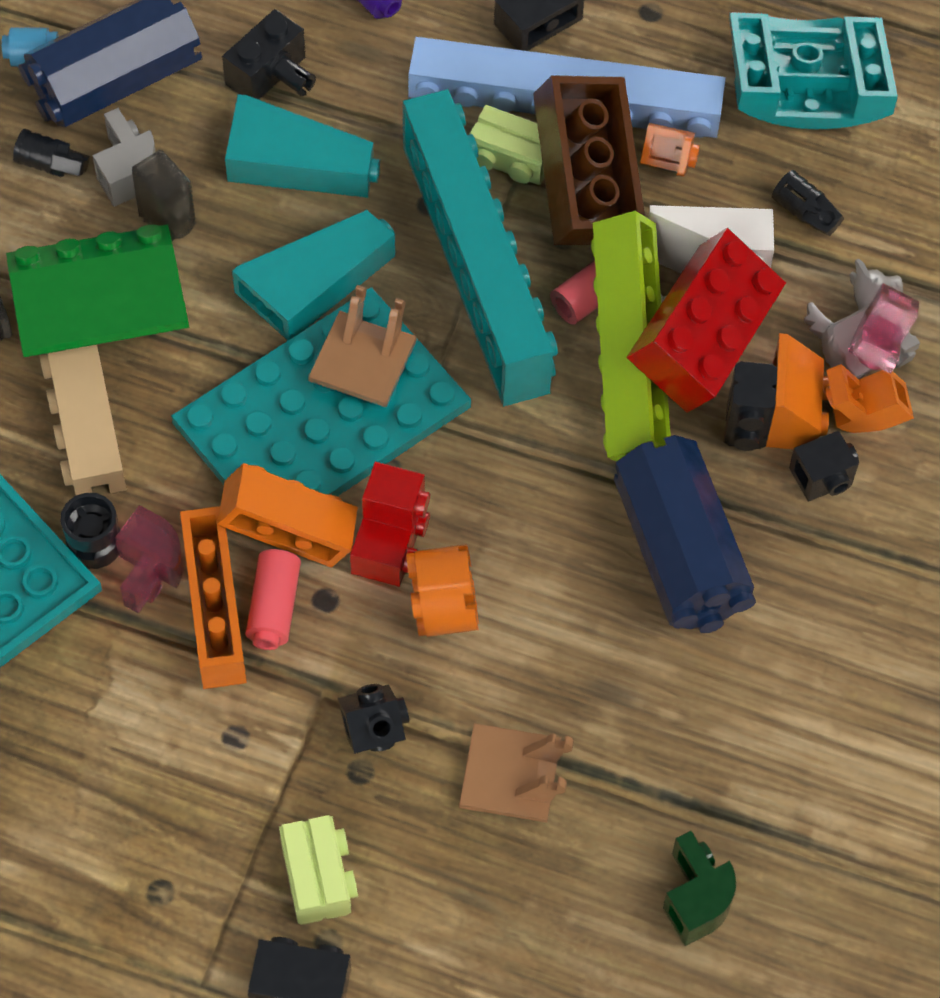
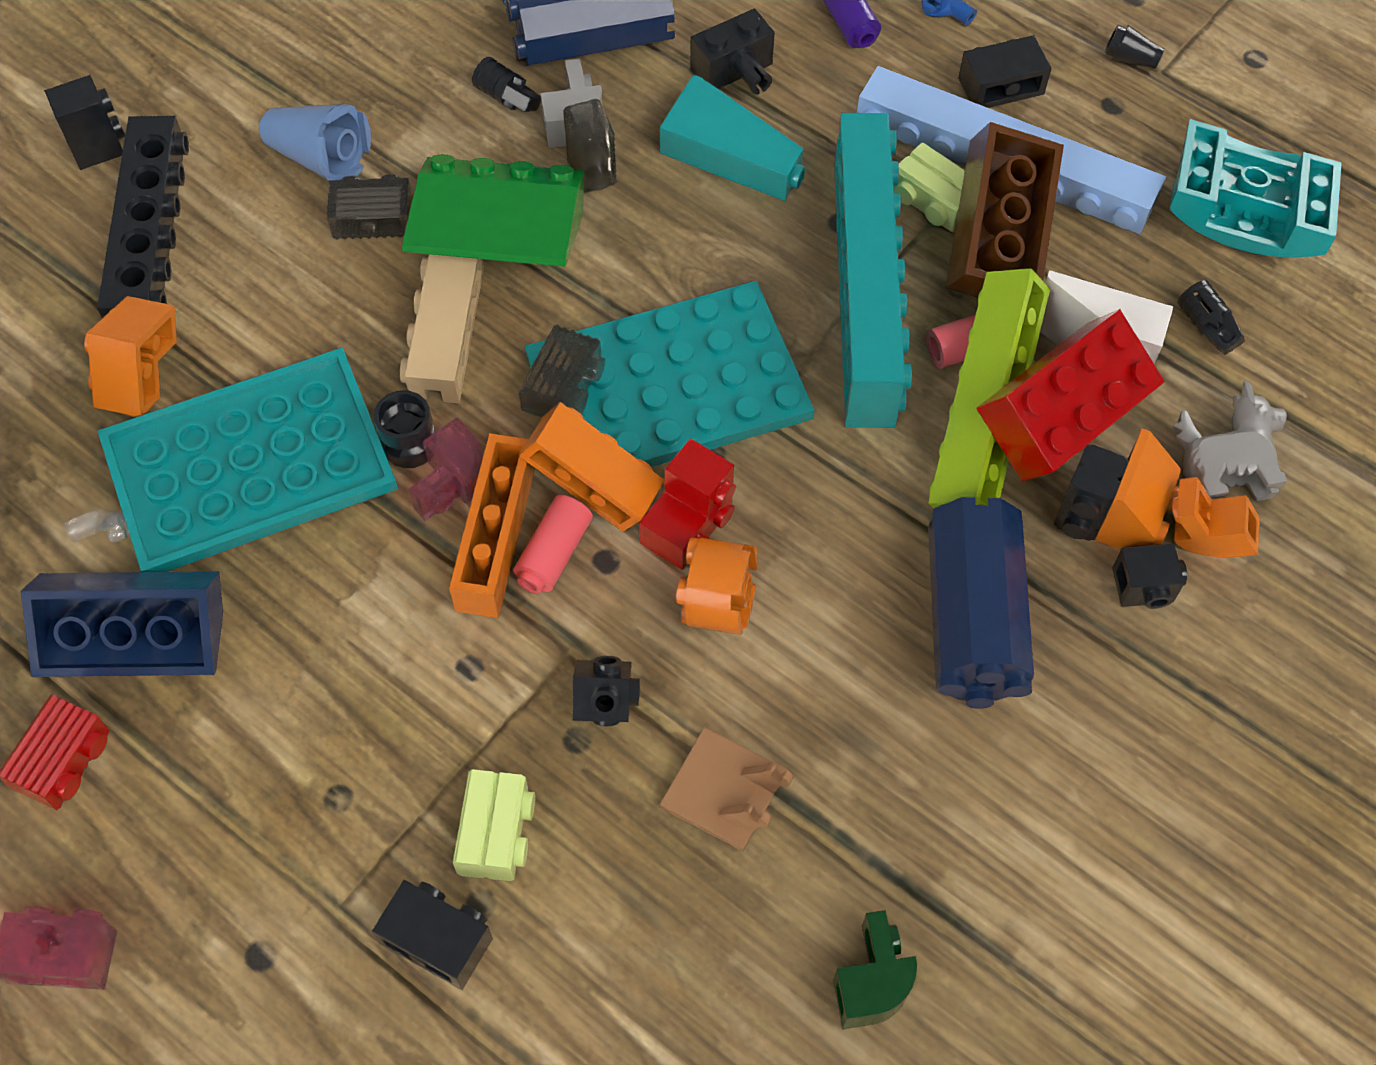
camera: 20 degrees right, 0 degrees up
teal slope [232,210,395,341] -> none
medium nougat plate [308,285,417,407] -> none
orange bracket [640,123,700,177] -> none
clear pink brick [848,283,919,374] -> none
none -> clear smoke brick [519,324,605,417]

